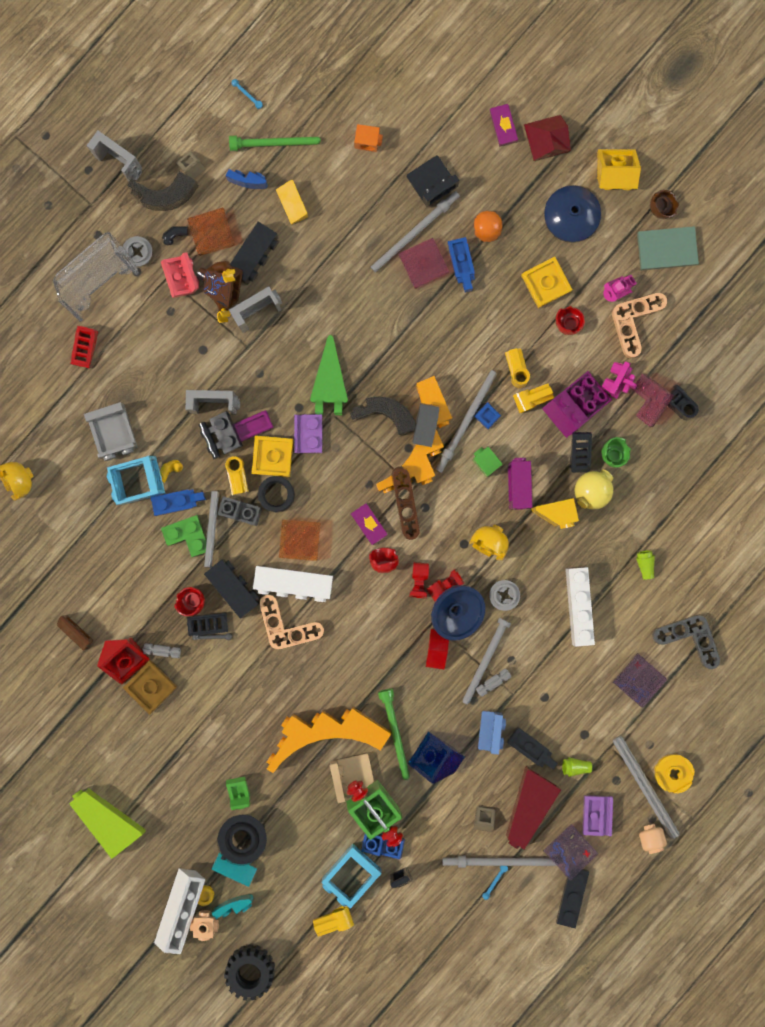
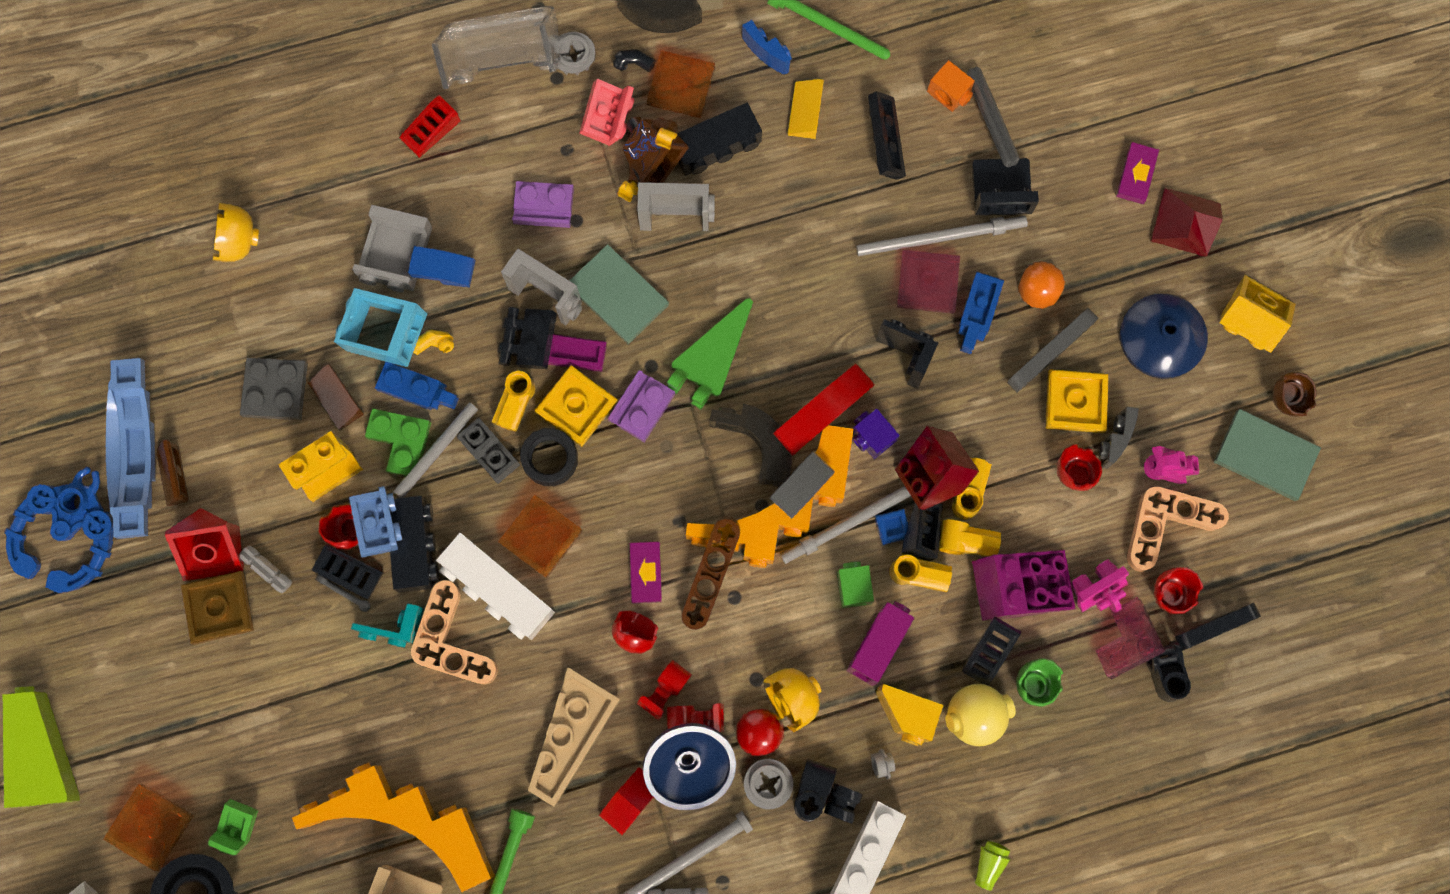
camera: 30 degrees right, 10 degrees down
none -> blue piece [4,467,113,593]
none -> clear orange plate [103,784,194,872]
none -> medium blue piece [106,358,156,539]
none -> dark grey plate [240,358,308,420]
none -> yellow panel [278,431,363,502]
none -> reddish brown slope [308,364,365,431]
none -> medium blue bracket [349,486,402,558]
none -> teal bracket [351,603,424,648]
none -> blue slope [408,246,476,288]
none -> medium lavender plate [512,181,574,228]
none -> tan wing [528,668,620,807]
none -> sand green tile [569,244,669,345]
none -> red hair [736,708,784,756]
none -> red slope [773,364,875,456]
none -> black piece [794,759,837,822]
none -> black wheel [824,783,863,824]
none -> dark purple brick [852,409,900,460]
none -> black plate [868,91,906,180]
none -> light grey plate [871,749,895,779]
none -> black bracket [876,319,939,389]
none -> yellow piece [889,555,952,593]
none -> dark red slope [895,426,979,510]
none -> black slope [902,503,943,561]
none -> dark grey axle [967,67,1020,167]
none -> dark grey beam [1007,308,1099,393]
none -> dark grey slope [1099,407,1139,469]
none -> red hair [1154,567,1203,614]
none -> black beam [1175,603,1261,651]

